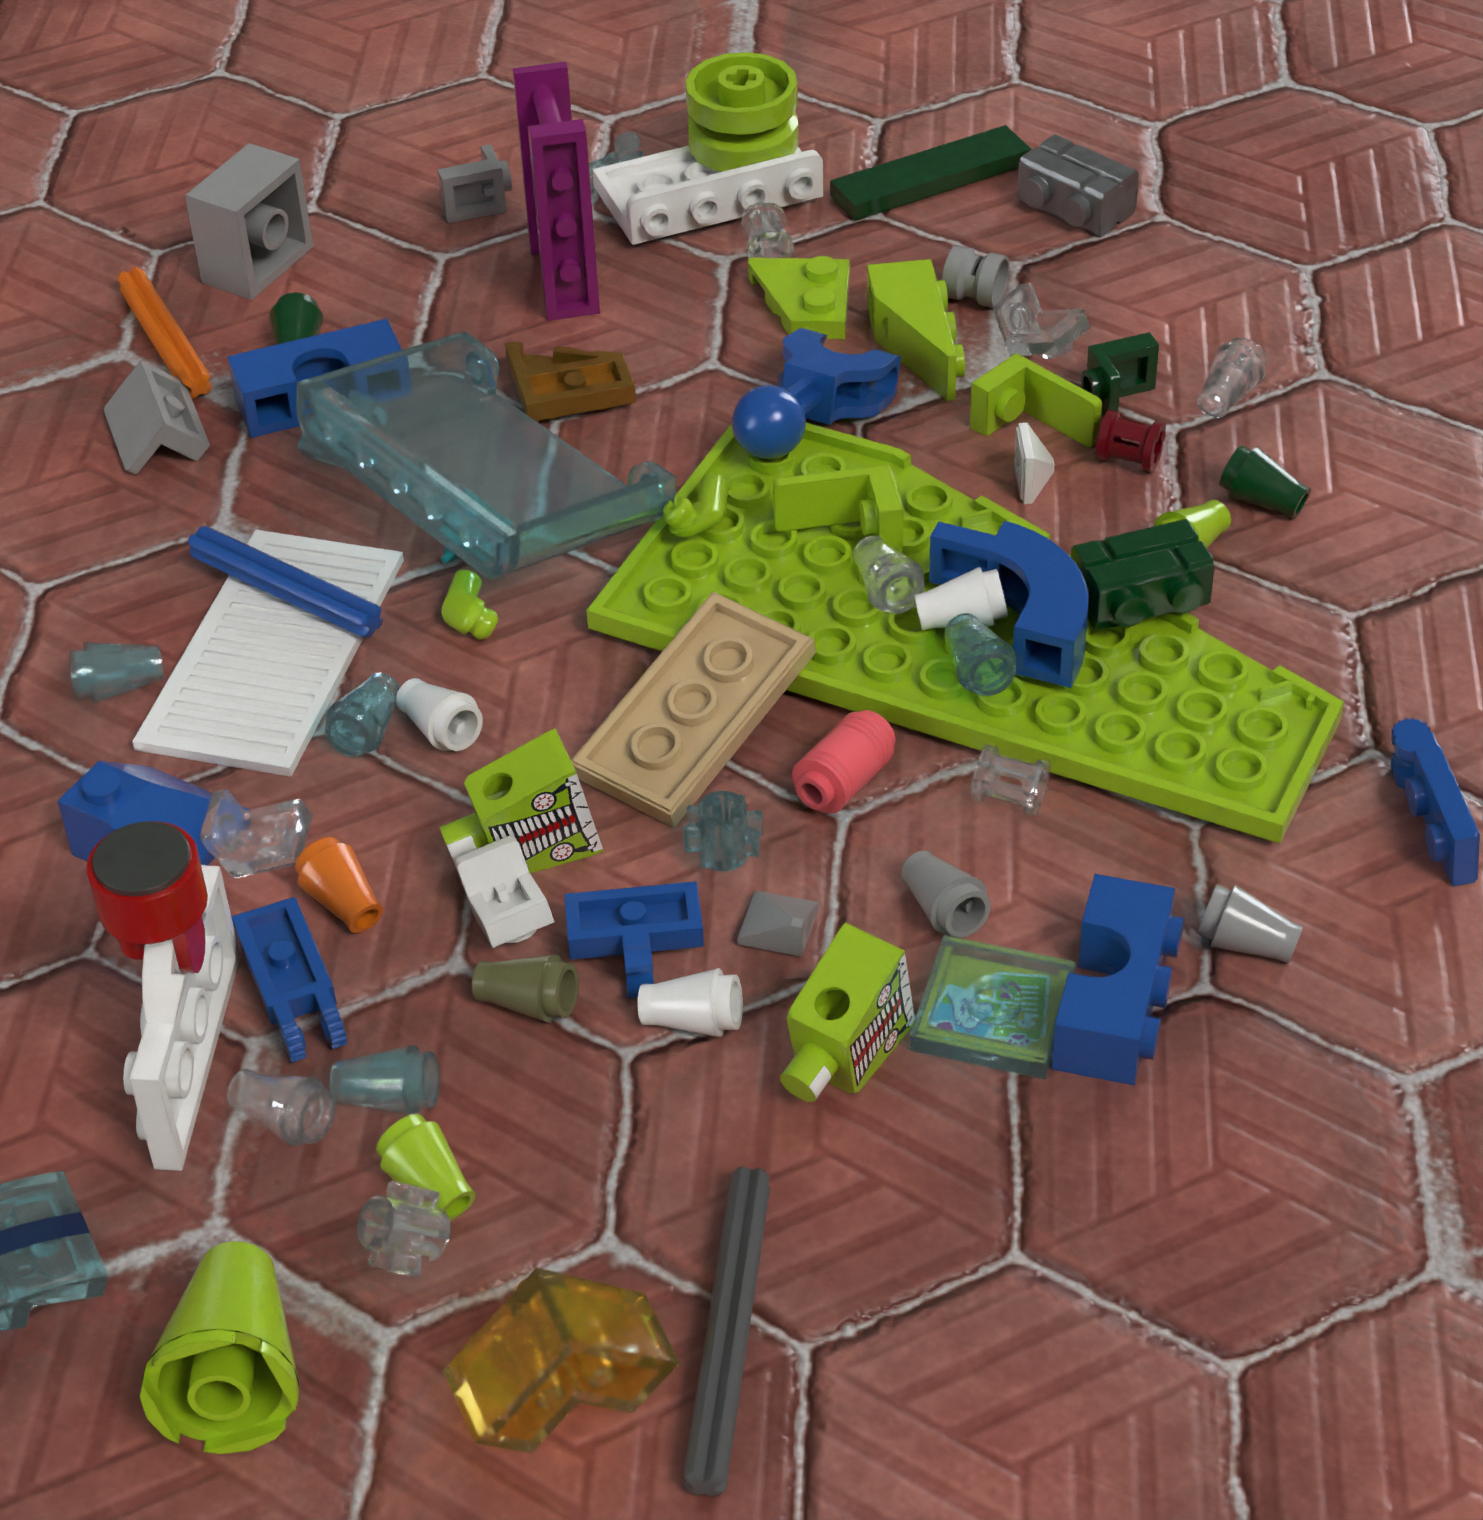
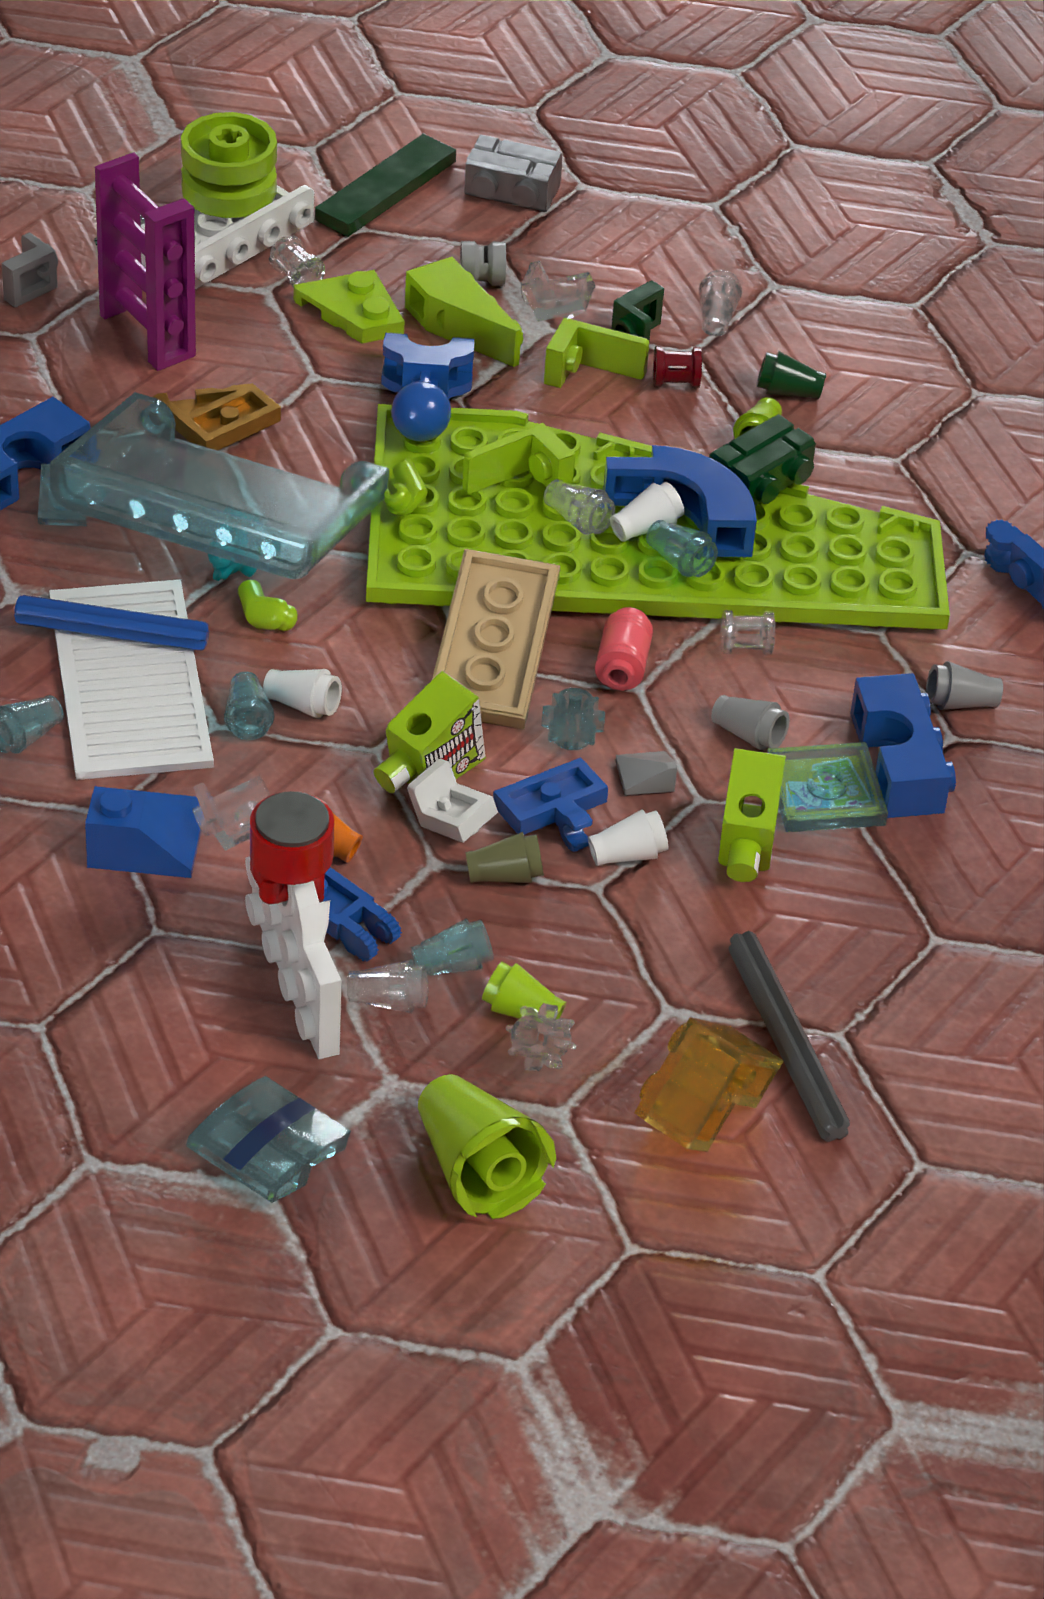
camera: 30 degrees left, 0 degrees up
white slope [1014,423,1055,504] -> none

